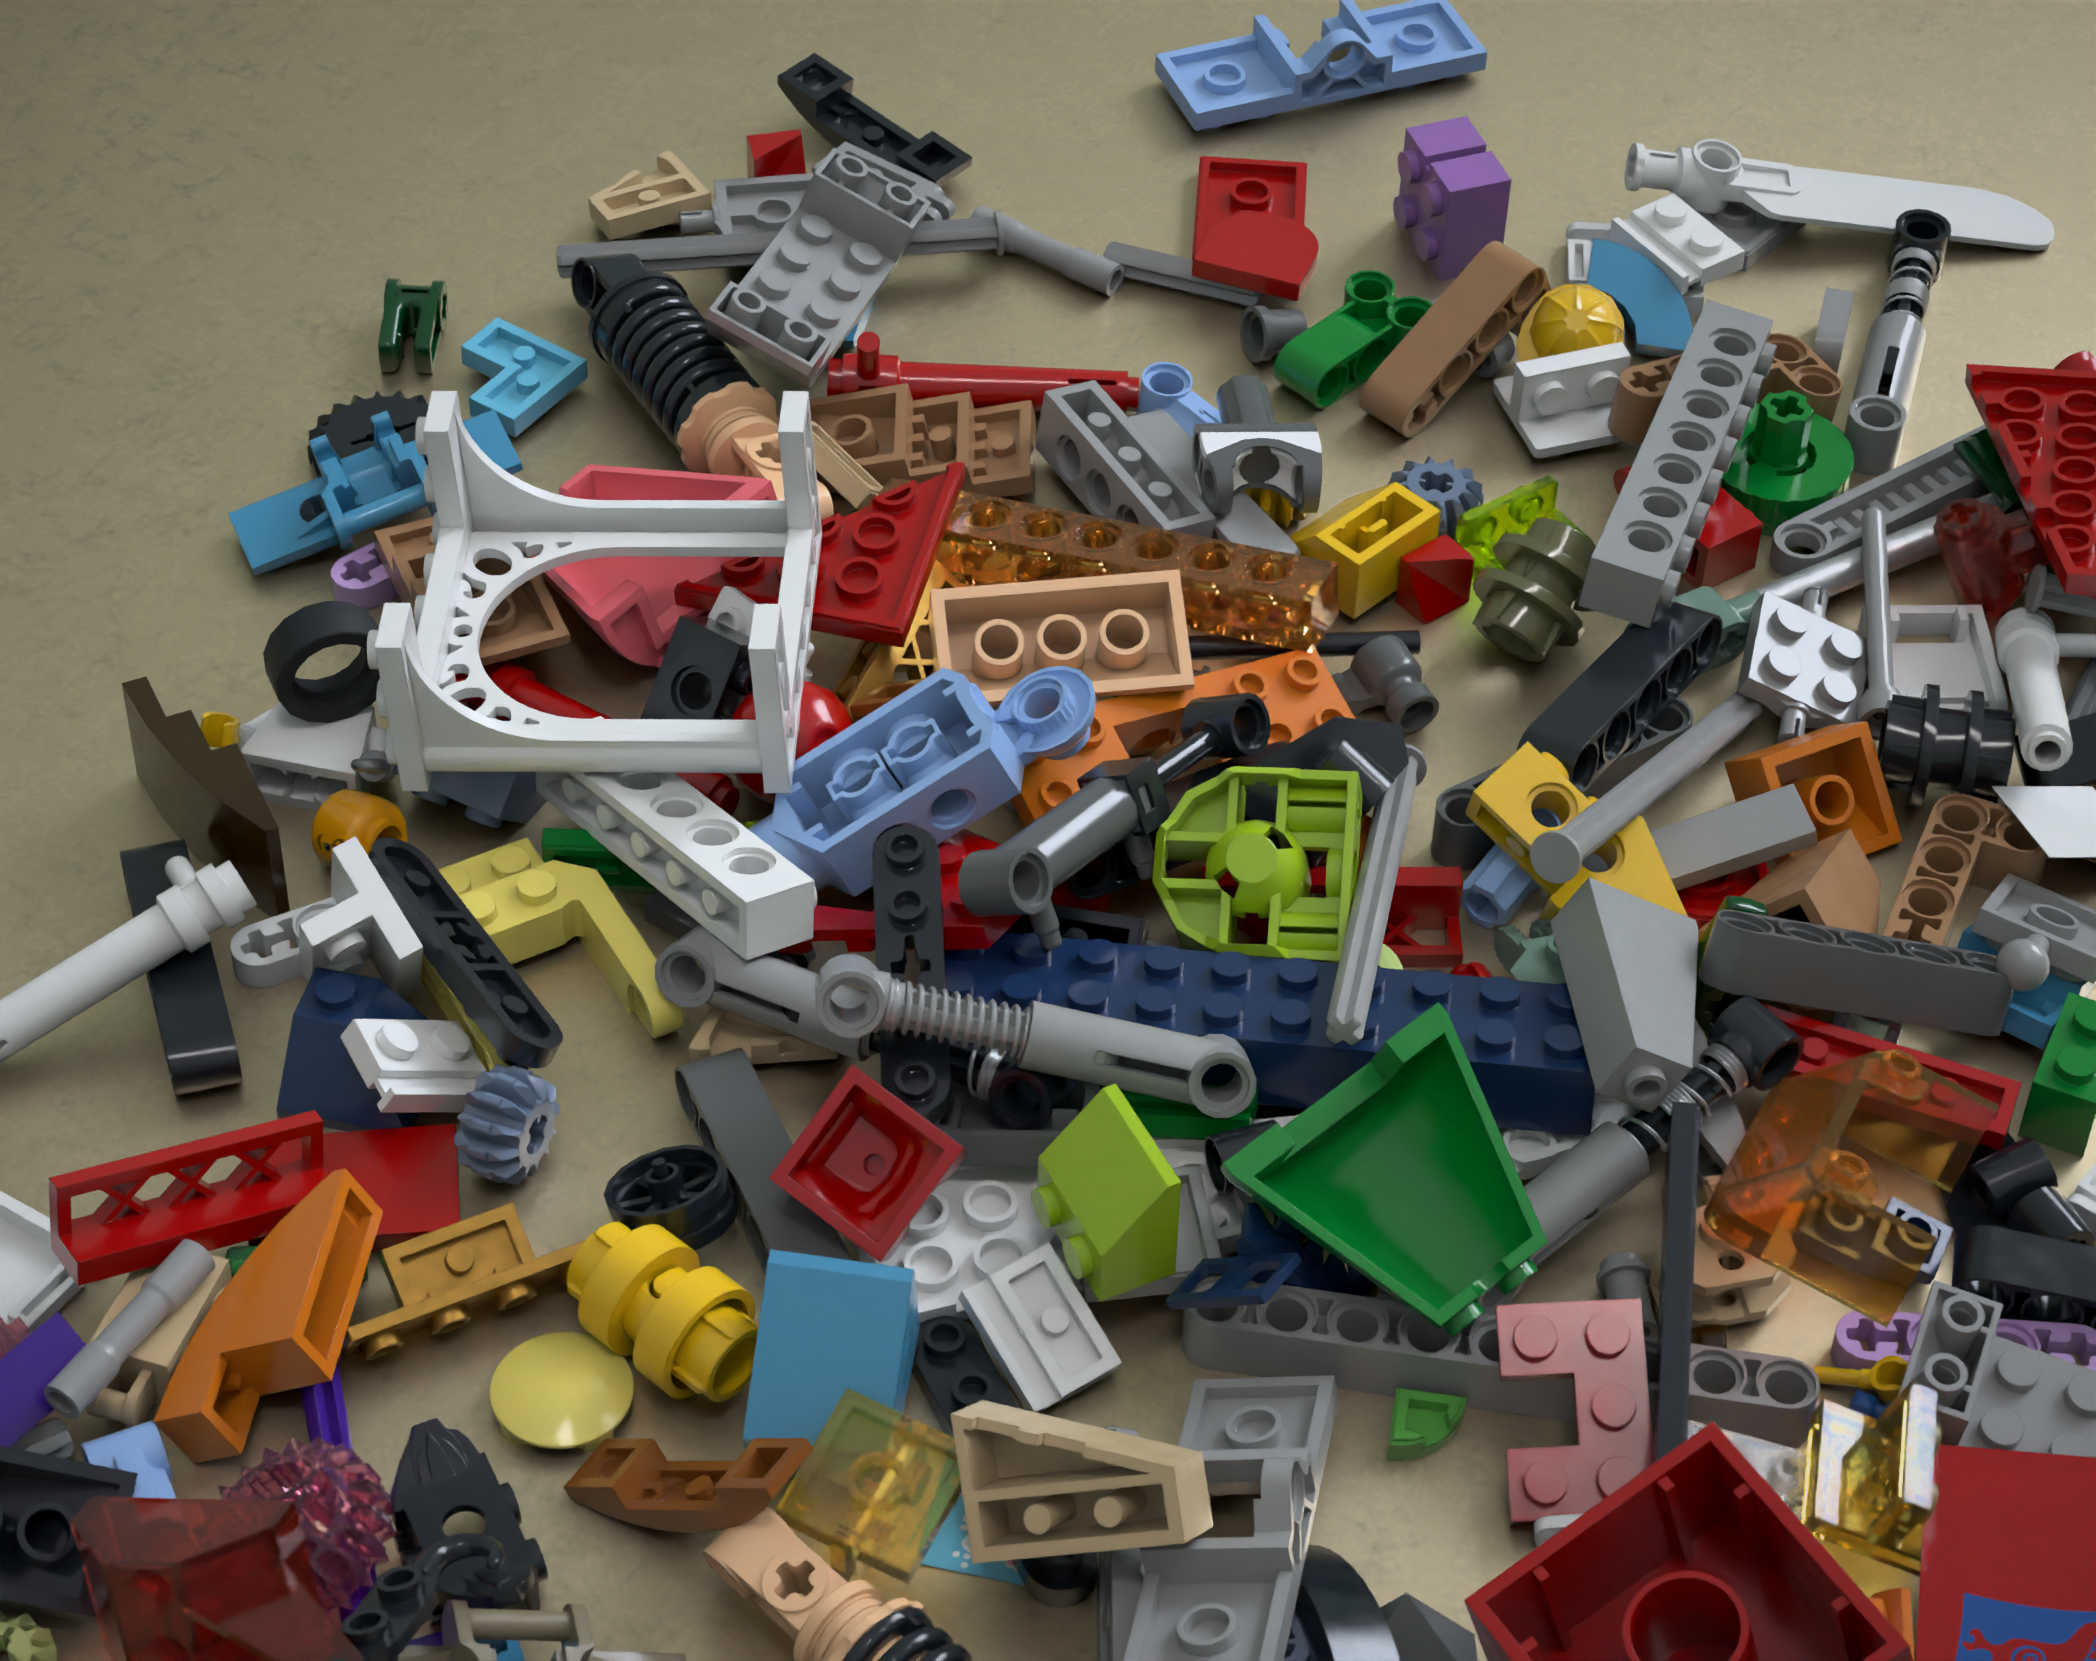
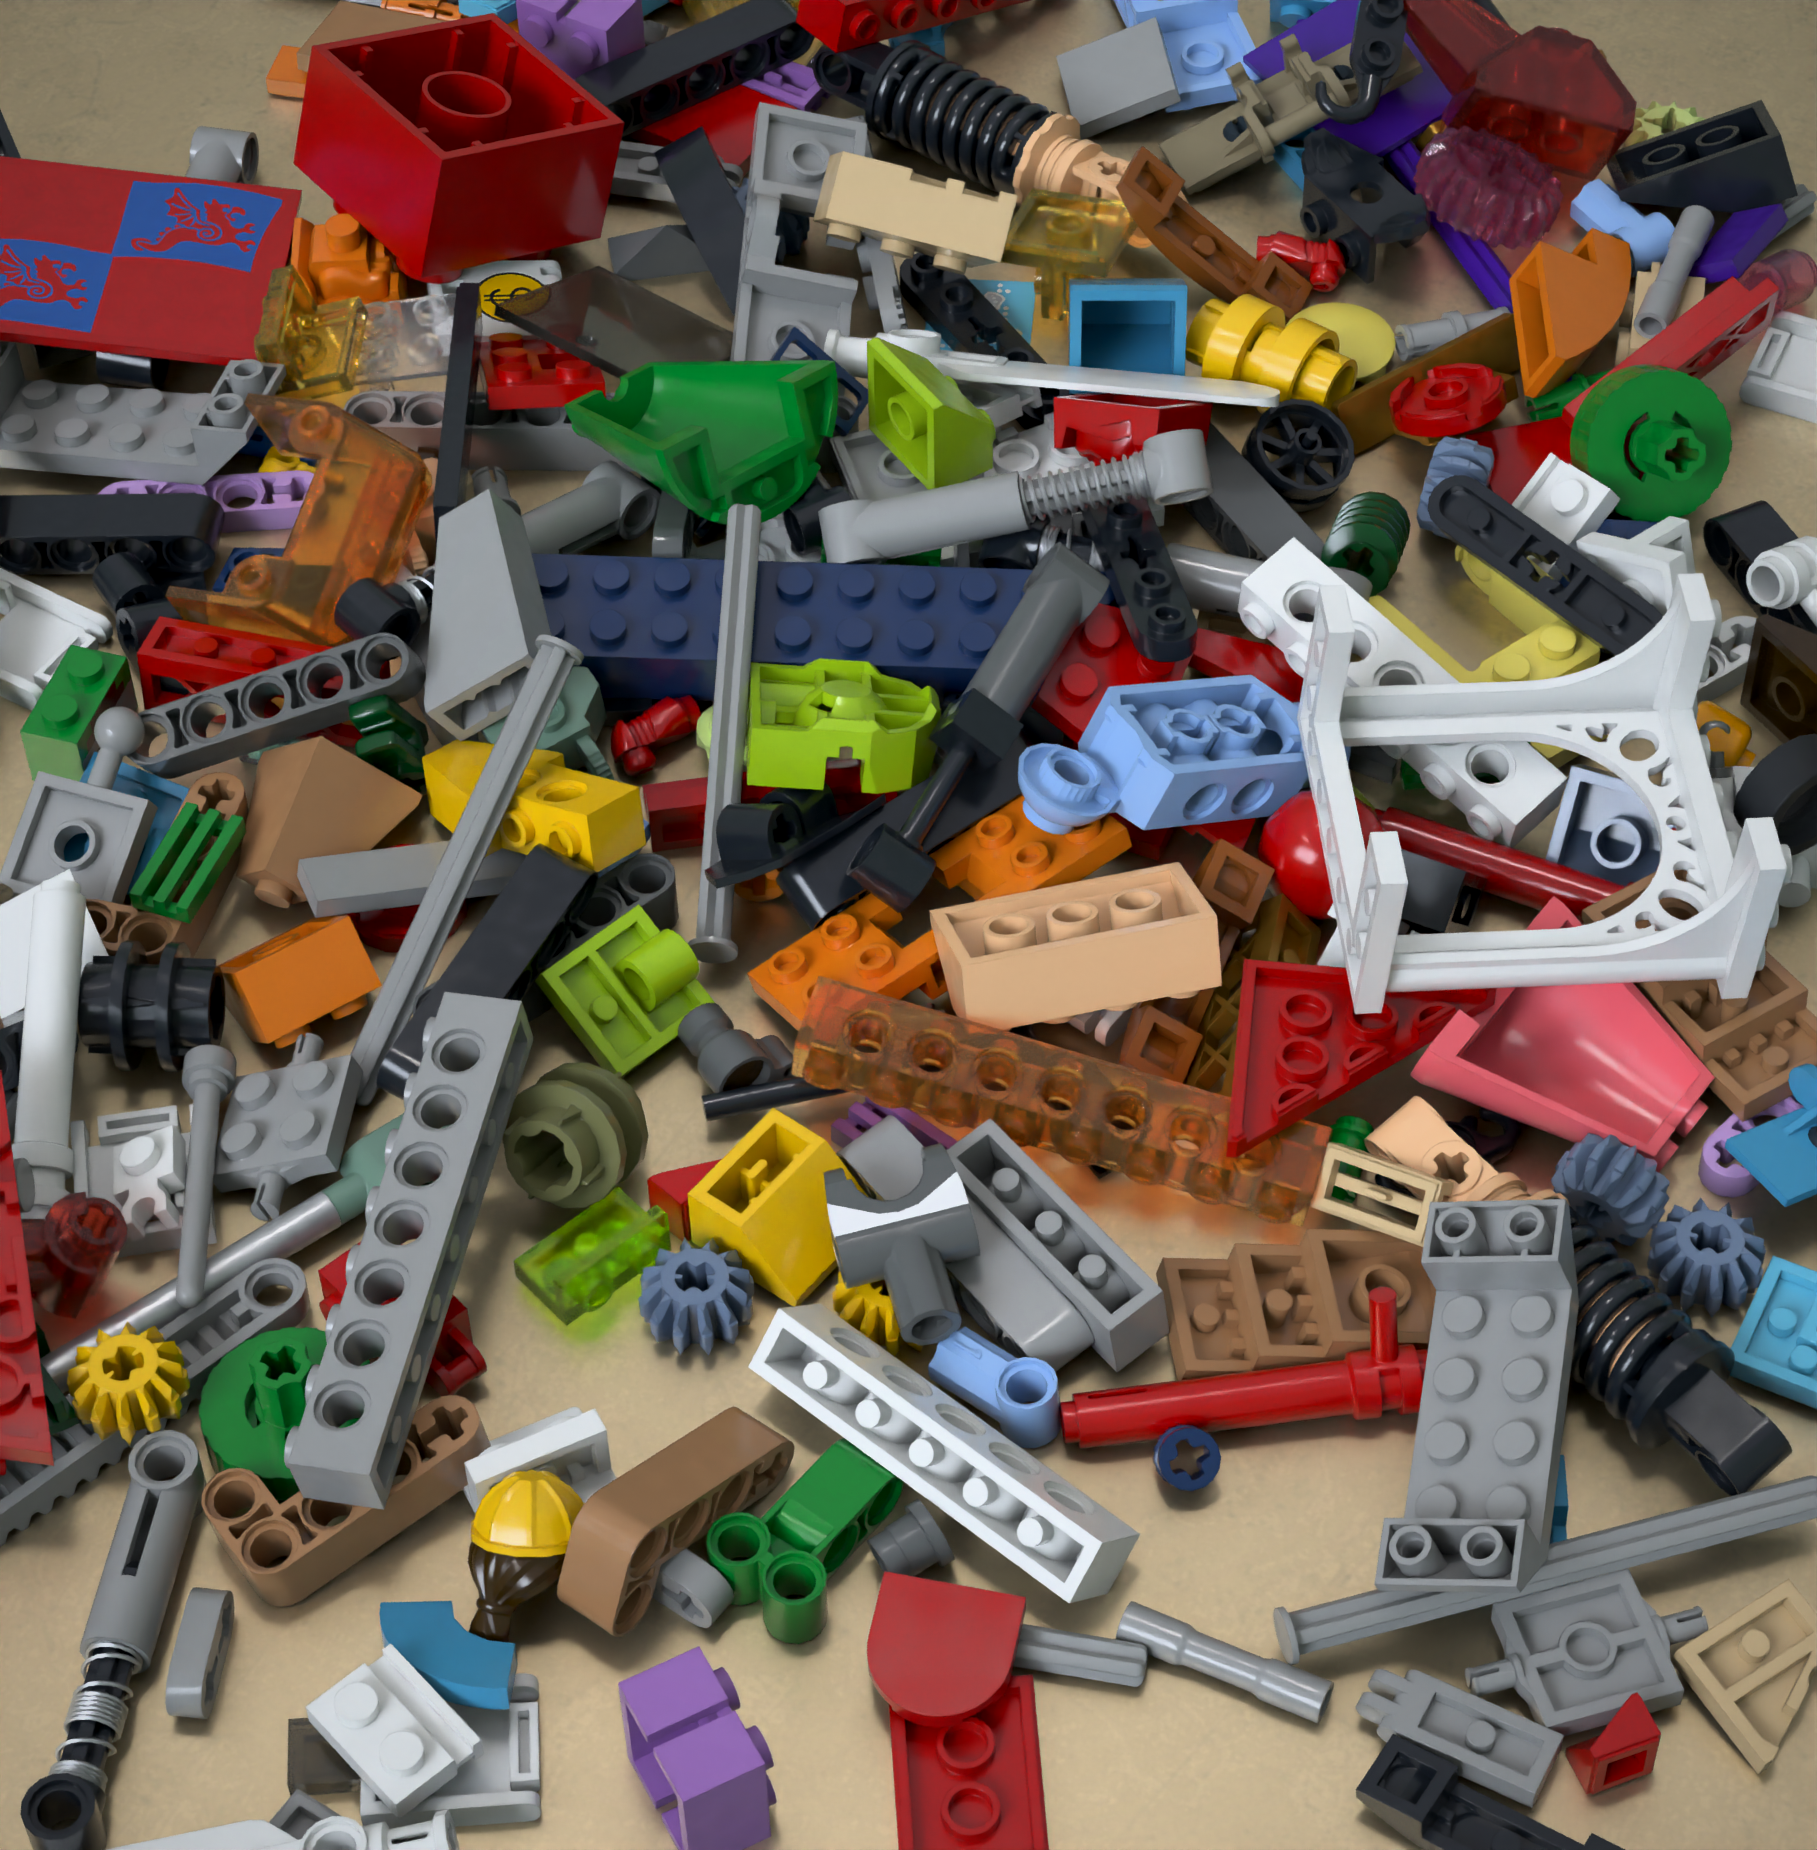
camera: 175 degrees right, 5 degrees up
none -> yellow gear [67,1321,190,1445]
none -> white plate [113,1125,186,1243]
none -> green tile [129,802,246,924]
none -> clear smoke tile [287,1718,361,1797]
none -> clear smoke piece [494,266,733,379]
none -> lime plate [535,904,716,1078]
none -> white brick [748,1304,1140,1603]
none -> white piece [824,329,1280,407]
none -> dark blue bush [1152,1424,1221,1491]
none -> red arm [1256,231,1346,292]
none -> dark green piece [1321,491,1411,597]
none -> red tile [1389,363,1507,438]
none -> light grey pin [1394,306,1510,361]
none -> sand blue gear [1550,1133,1670,1246]
none -> green piece [1570,364,1732,522]
none -> sand blue gear [1647,1198,1766,1318]

